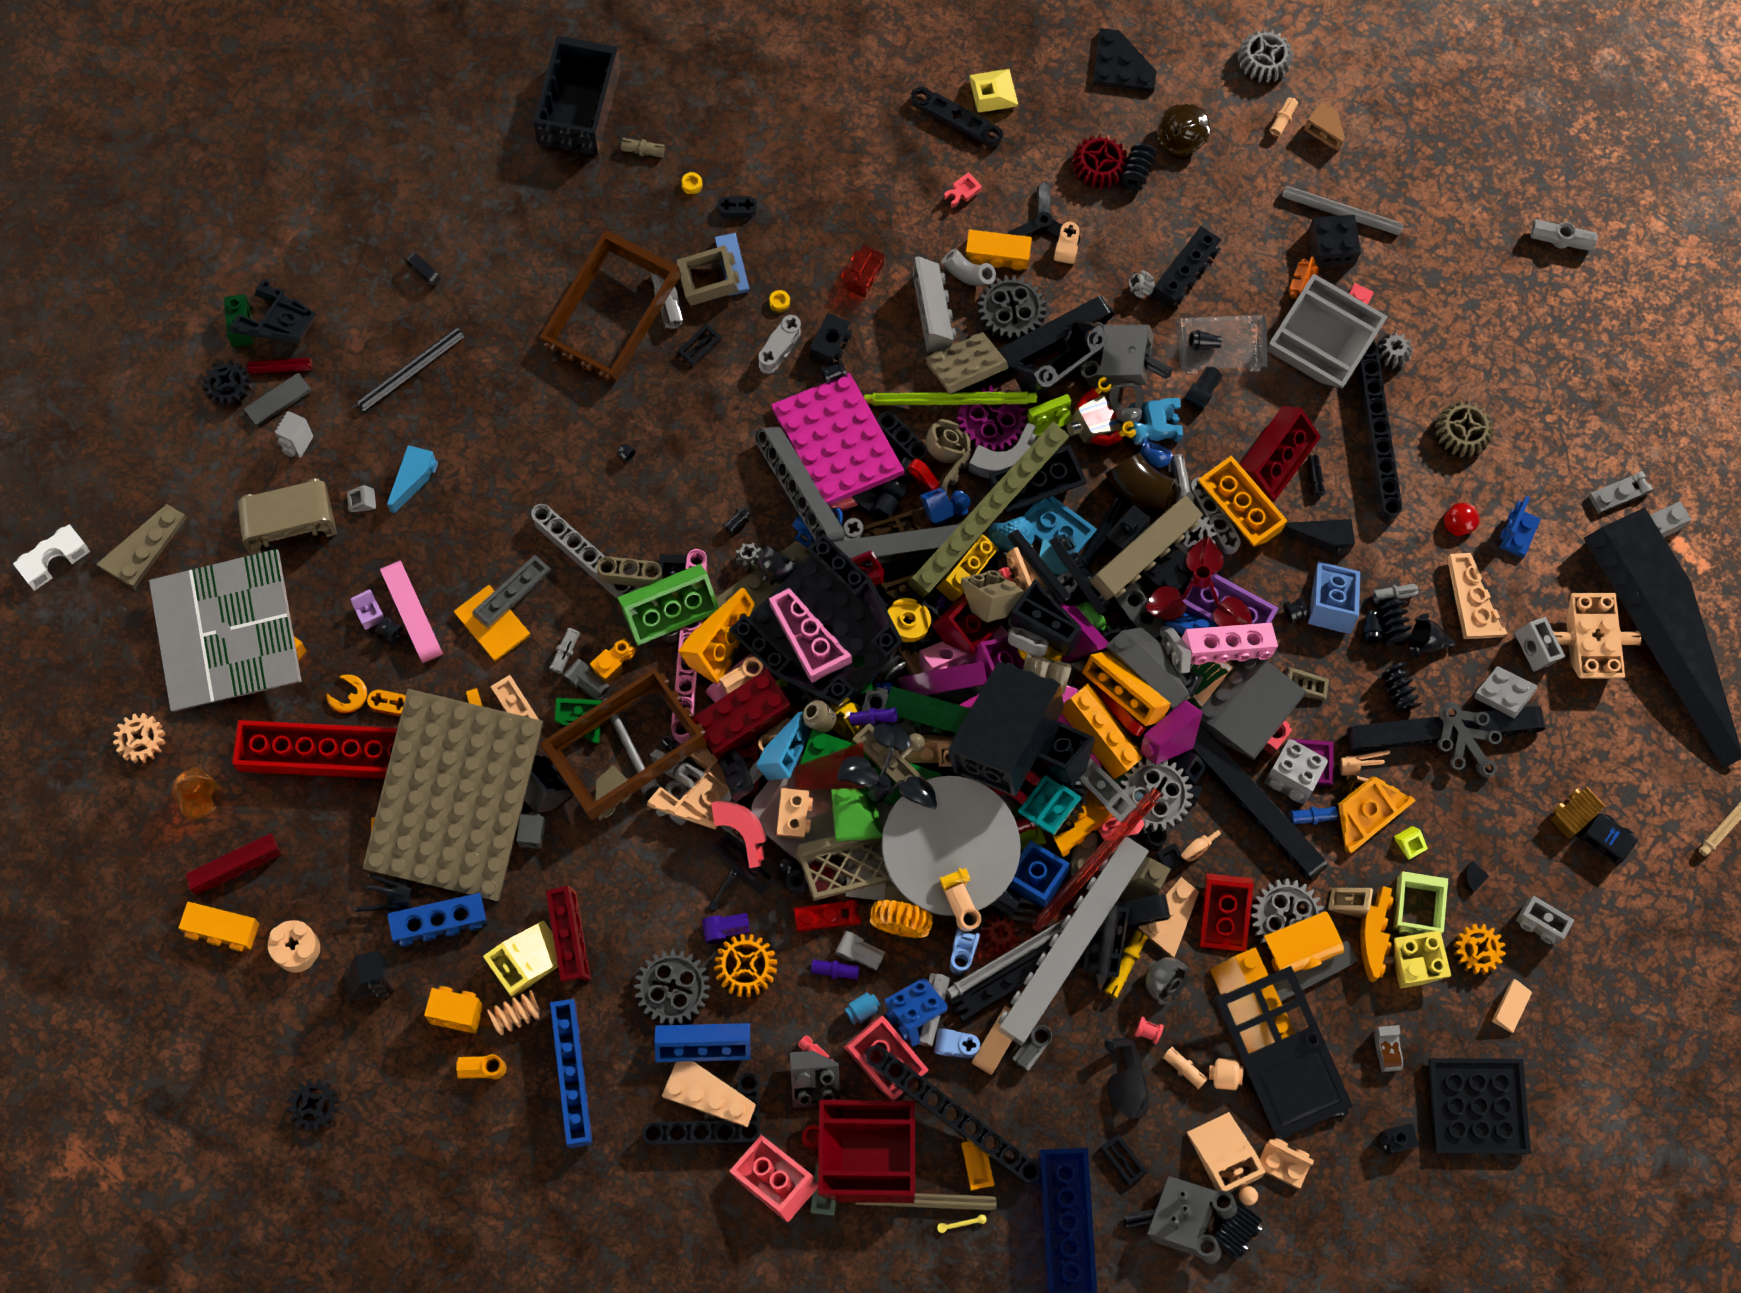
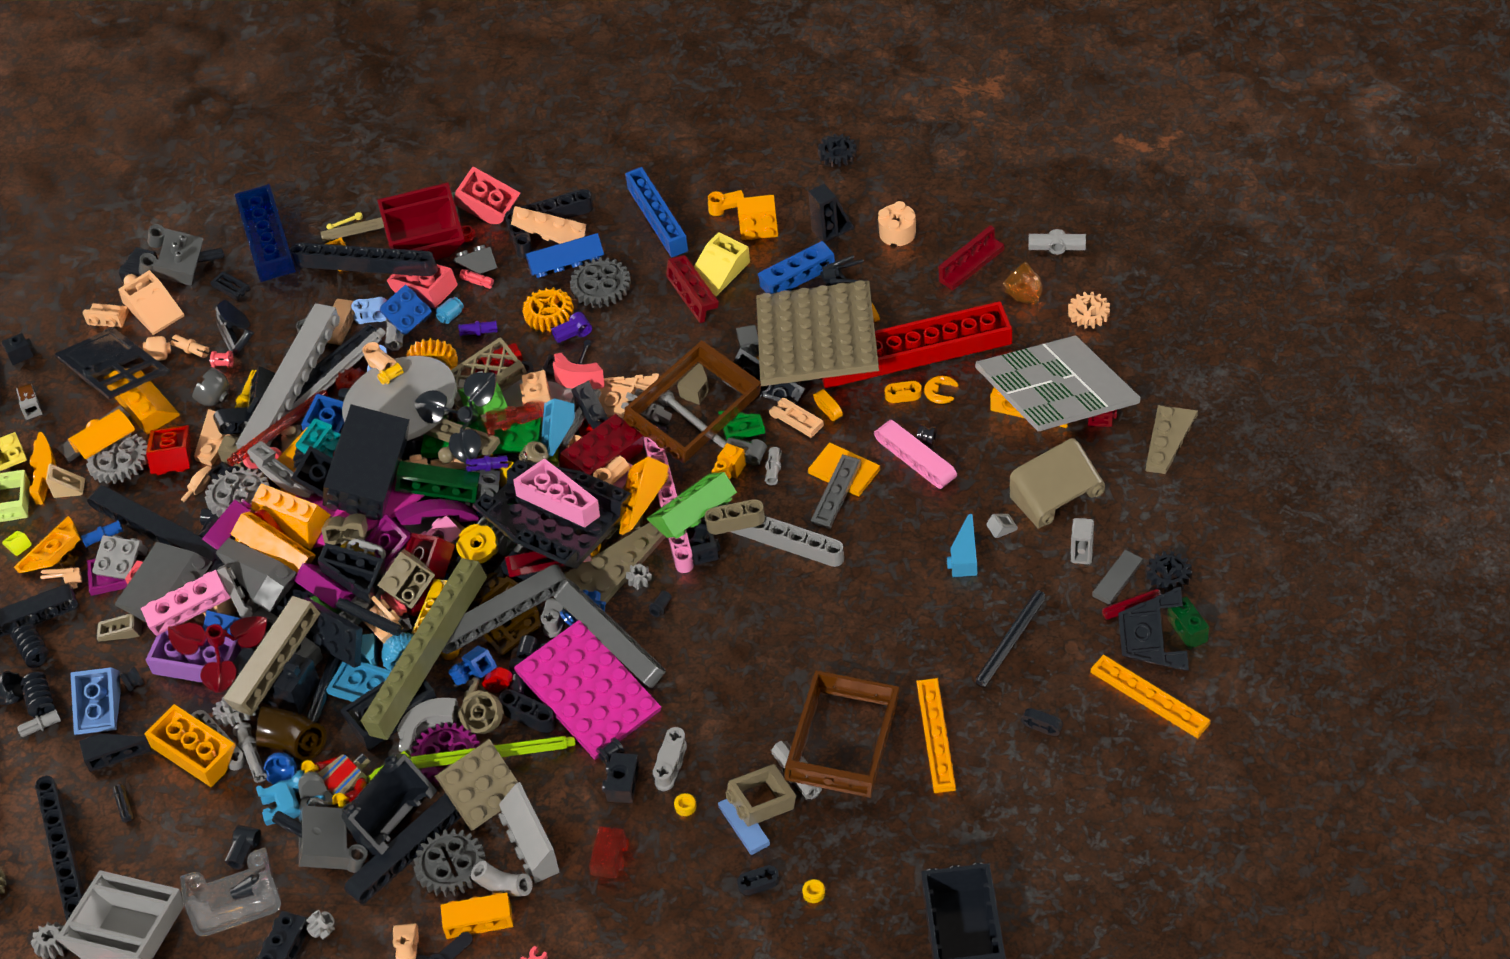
camera: 175 degrees right, 20 degrees down
white arch [13,524,90,591] -> none
light orange brick [179,902,260,952] -> none
lavender bracket [350,590,384,630] -> none
light nougat piece [487,990,540,1036] -> none
black hinge [617,444,636,463] -> none
dark tan pin [621,138,665,158] -> none
black tile [677,323,722,368] -> none
black cylinder [757,544,799,586] -> none
light grey piece [835,931,885,971] -> none
dark red slope [1240,406,1321,501] -> none
black cone [1362,610,1384,644] -> none
none -> light orange tile [917,678,956,793]
none -> light grey piece [1029,229,1086,255]
none -> light orange tile [1091,654,1210,739]

